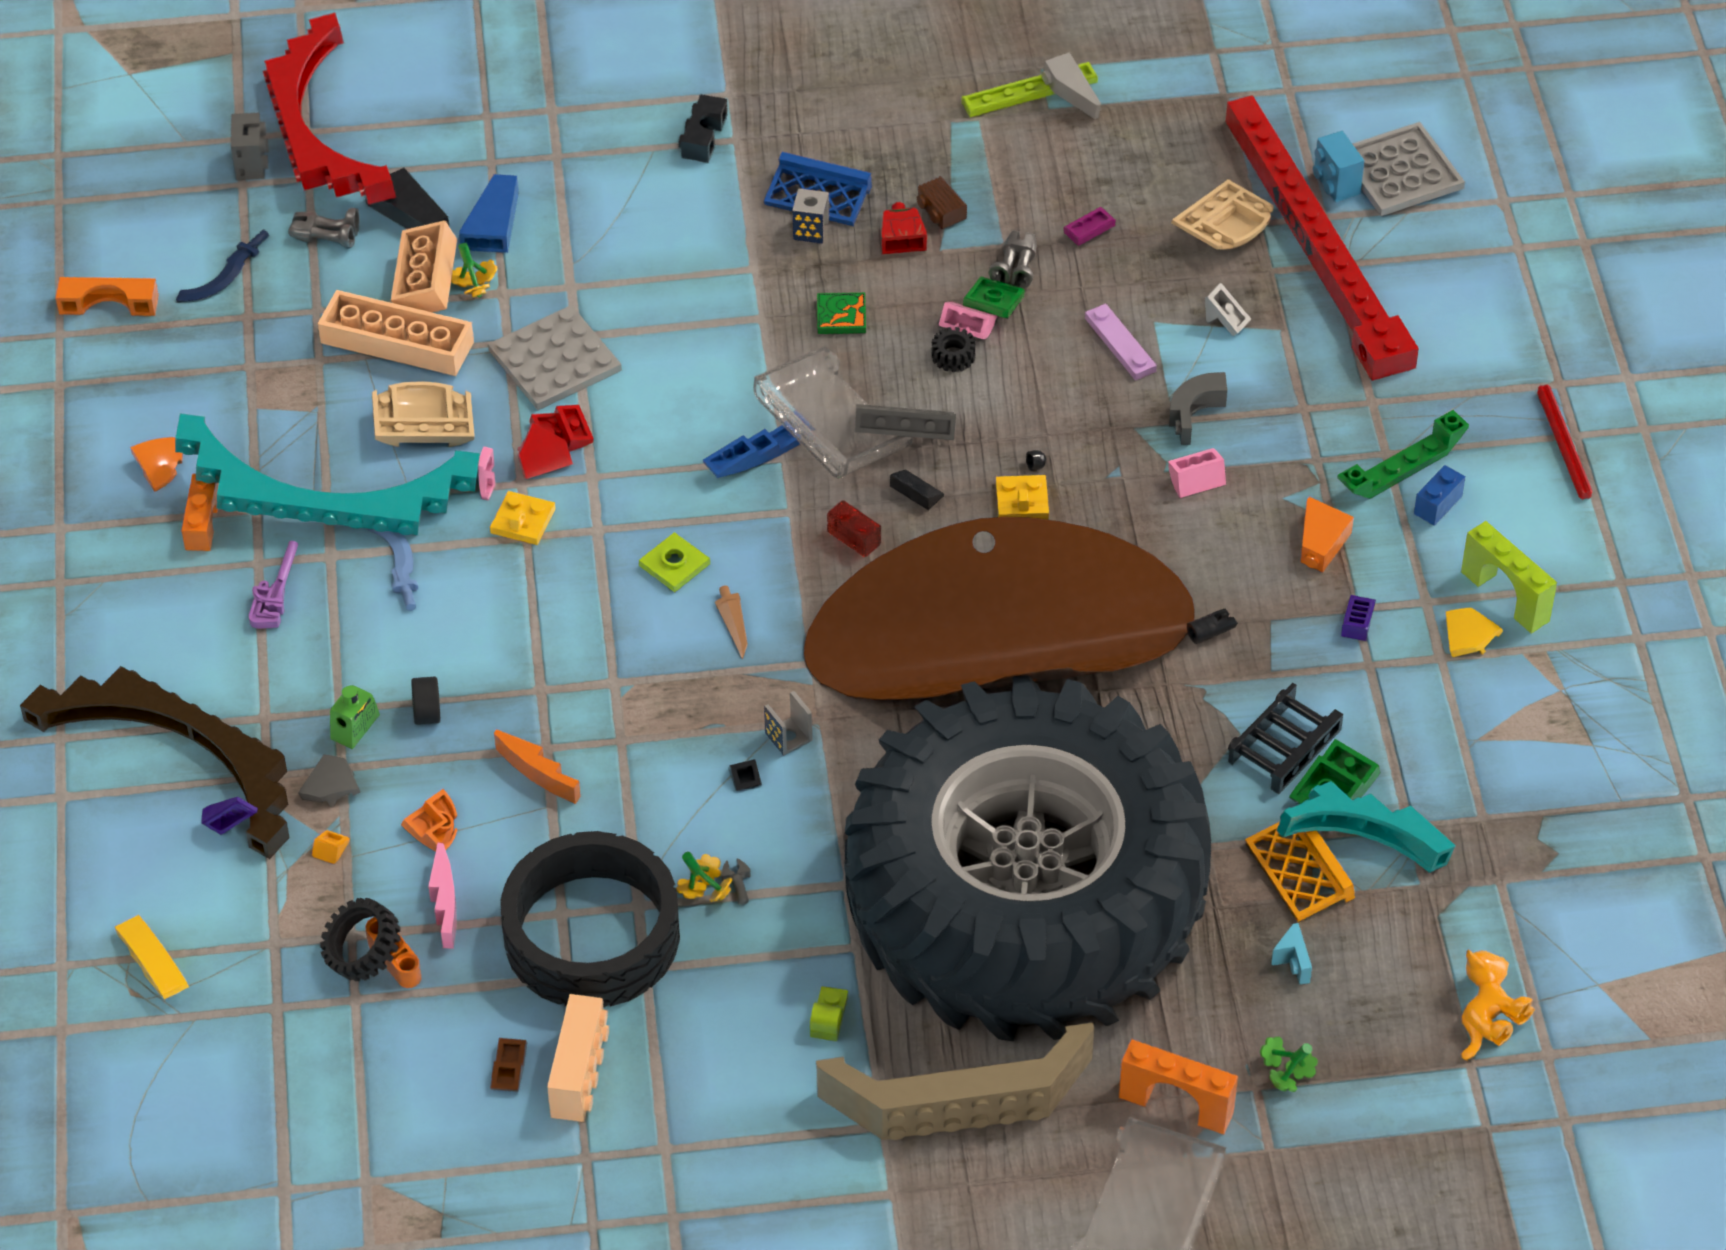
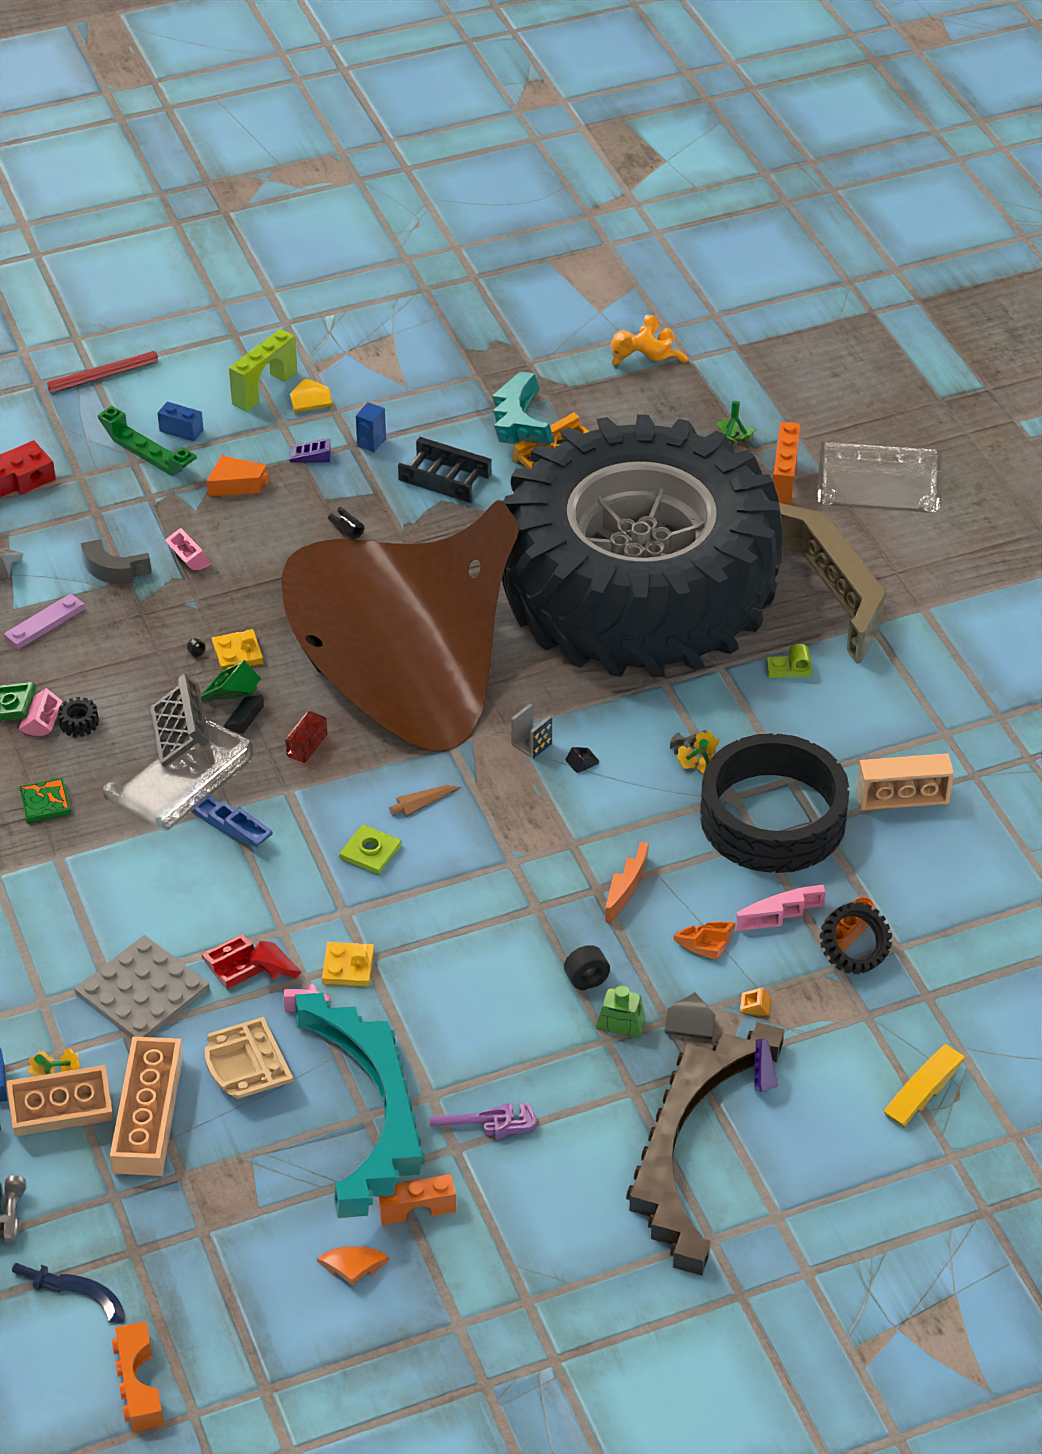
camera: 105 degrees left, 5 degrees down
medium blue sword [367,529,418,611] -> none
reddish brown slope [490,1038,527,1092] -> none
green slope [1289,739,1381,804] -> none
none -> green slope [201,660,261,701]
none -> blue brick [356,402,386,452]

